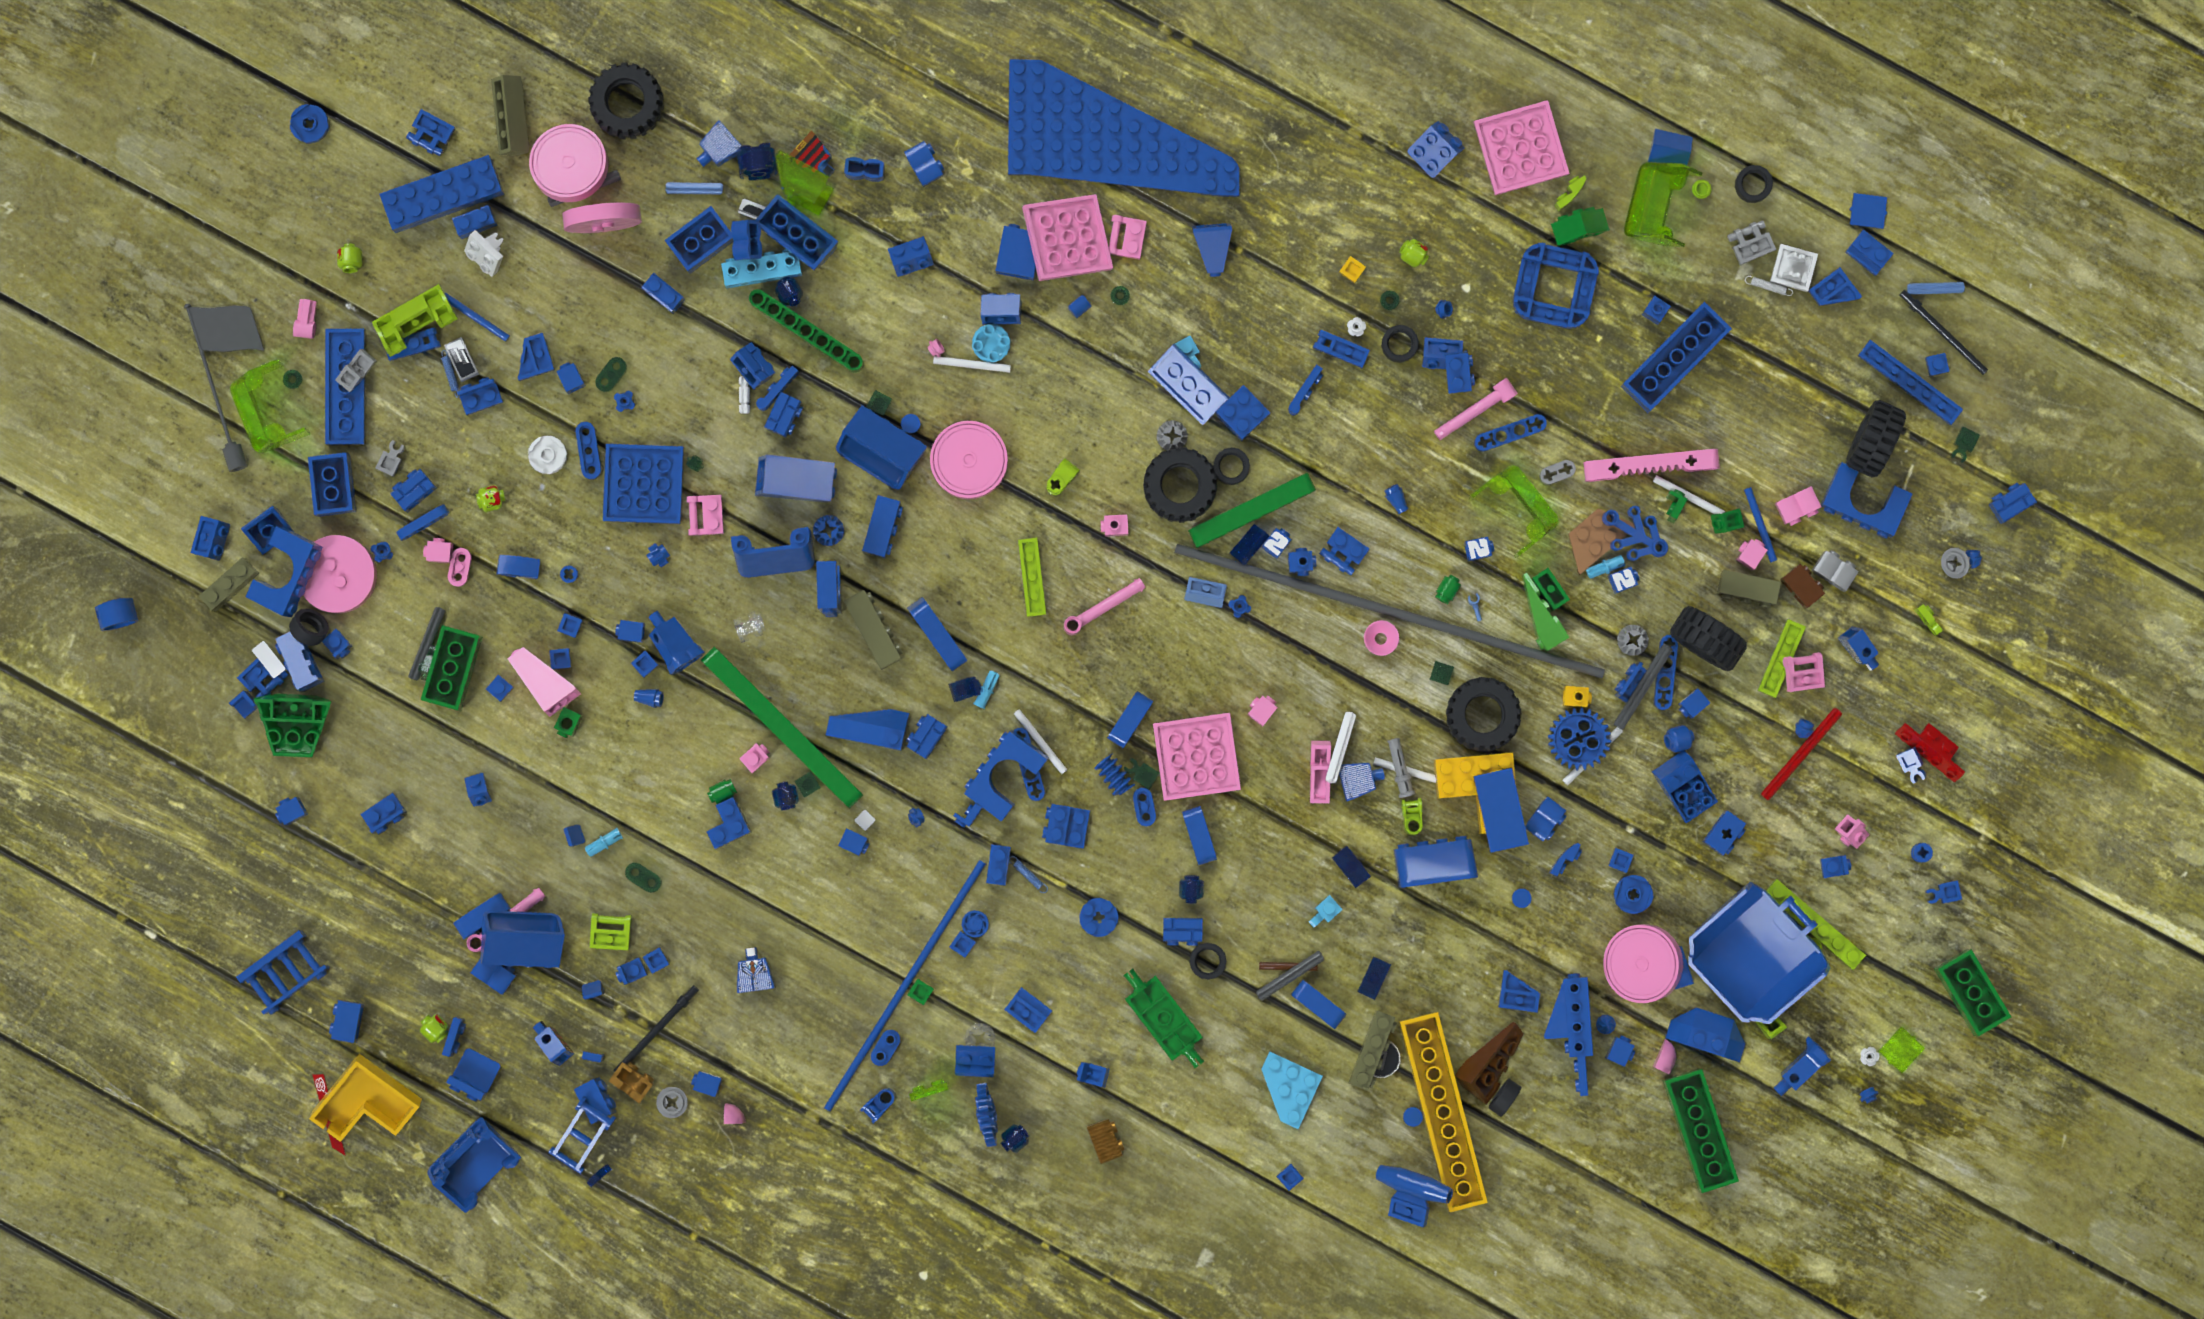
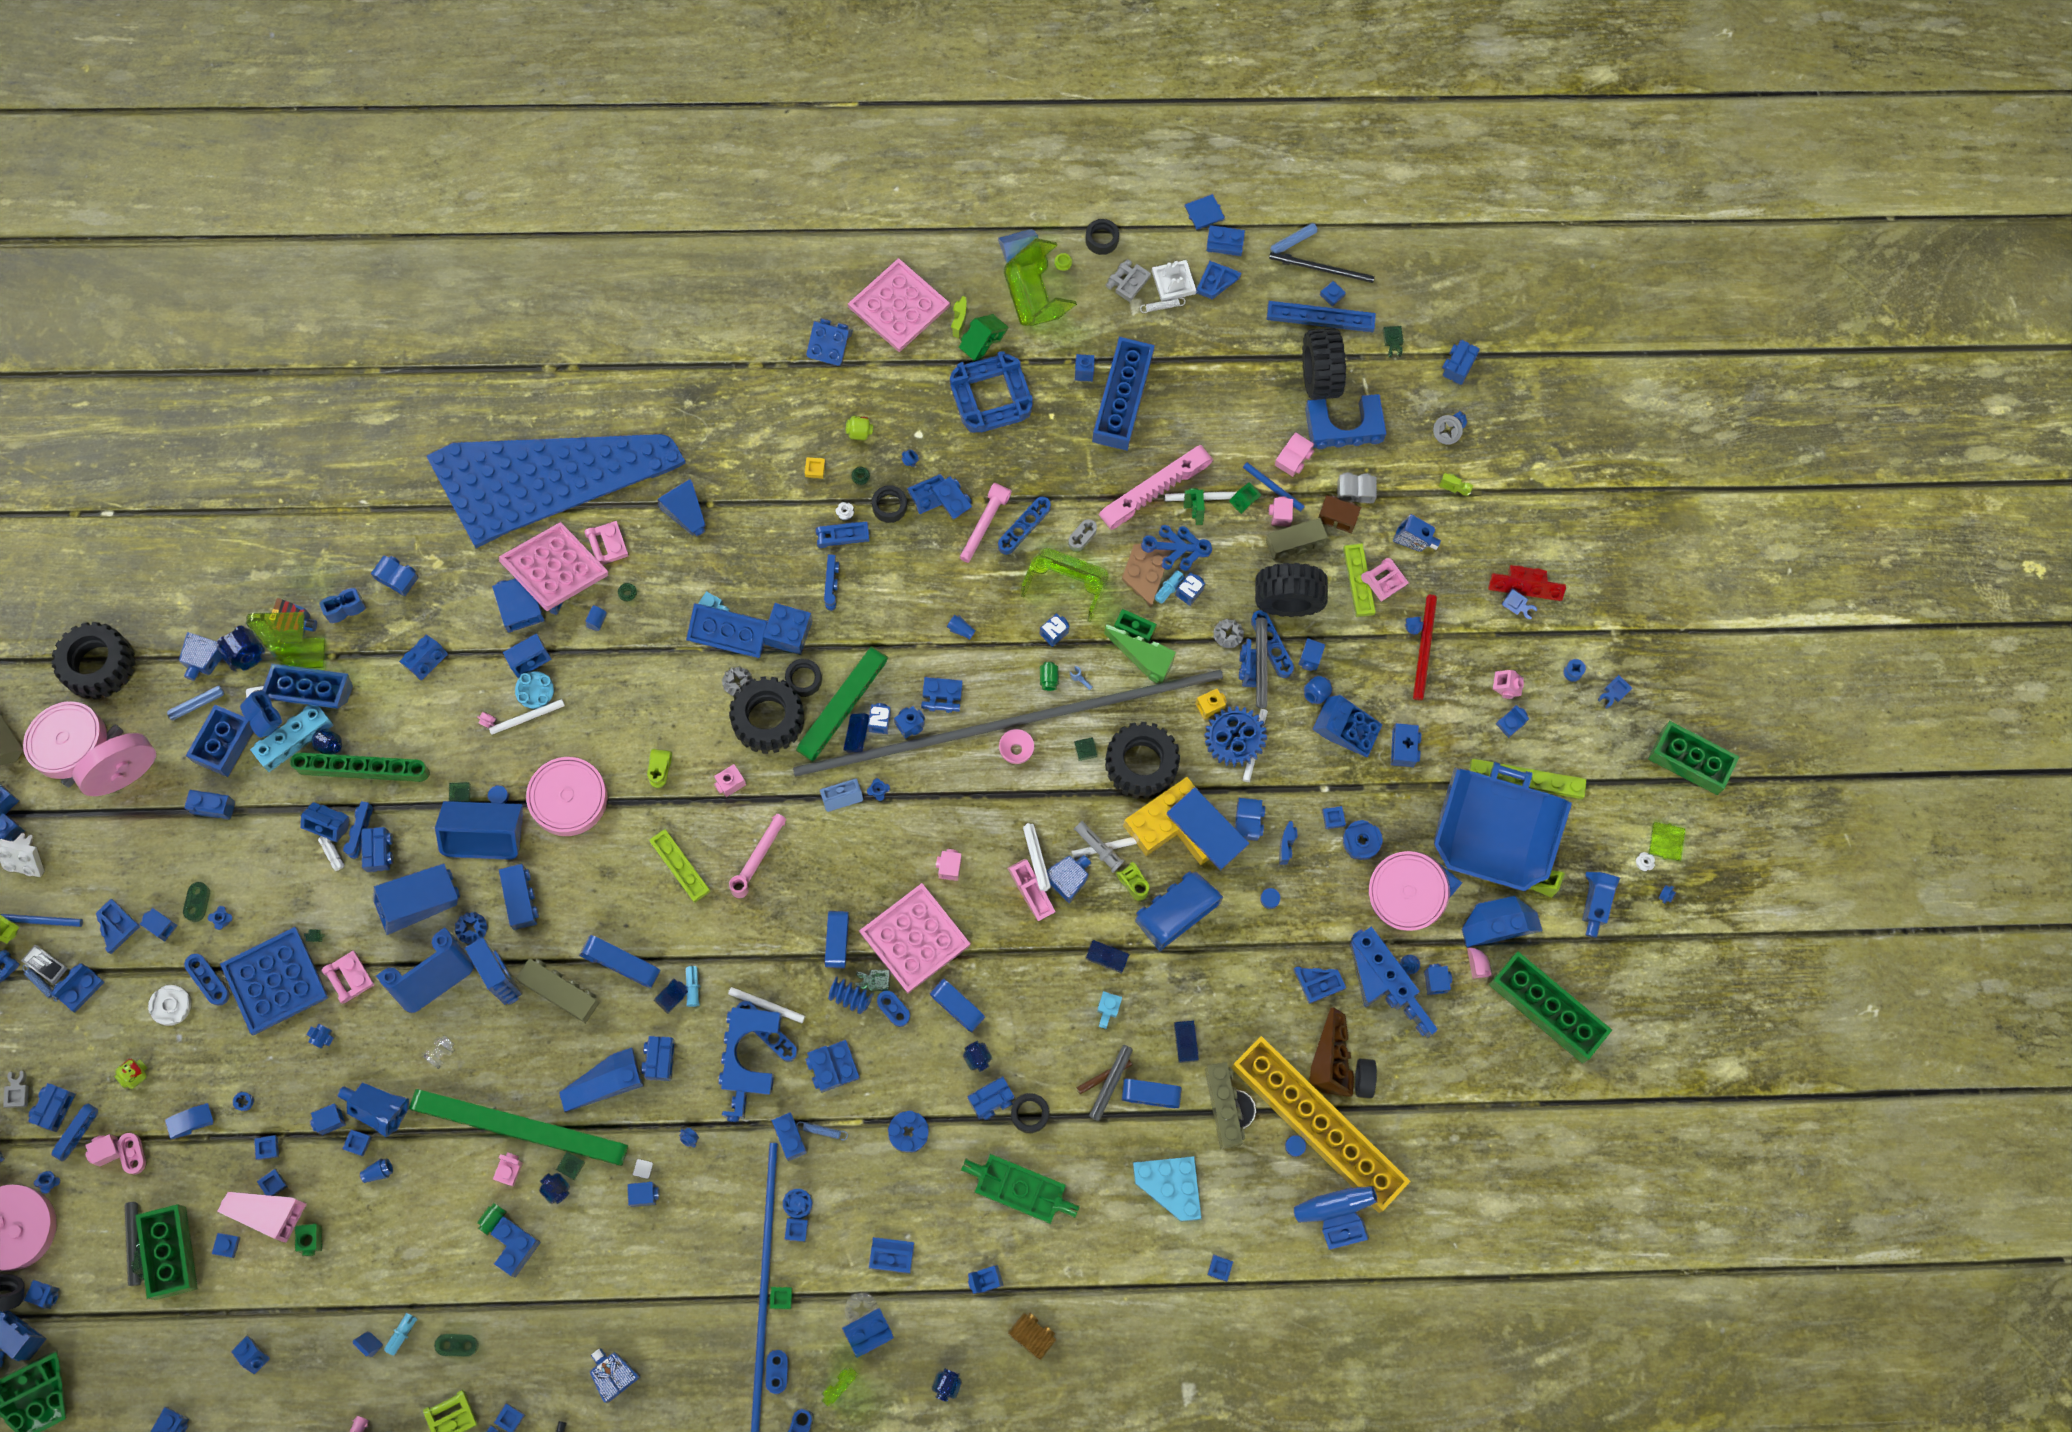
camera: 35 degrees left, 15 degrees down
blue gear [975,1083,998,1147] -> none

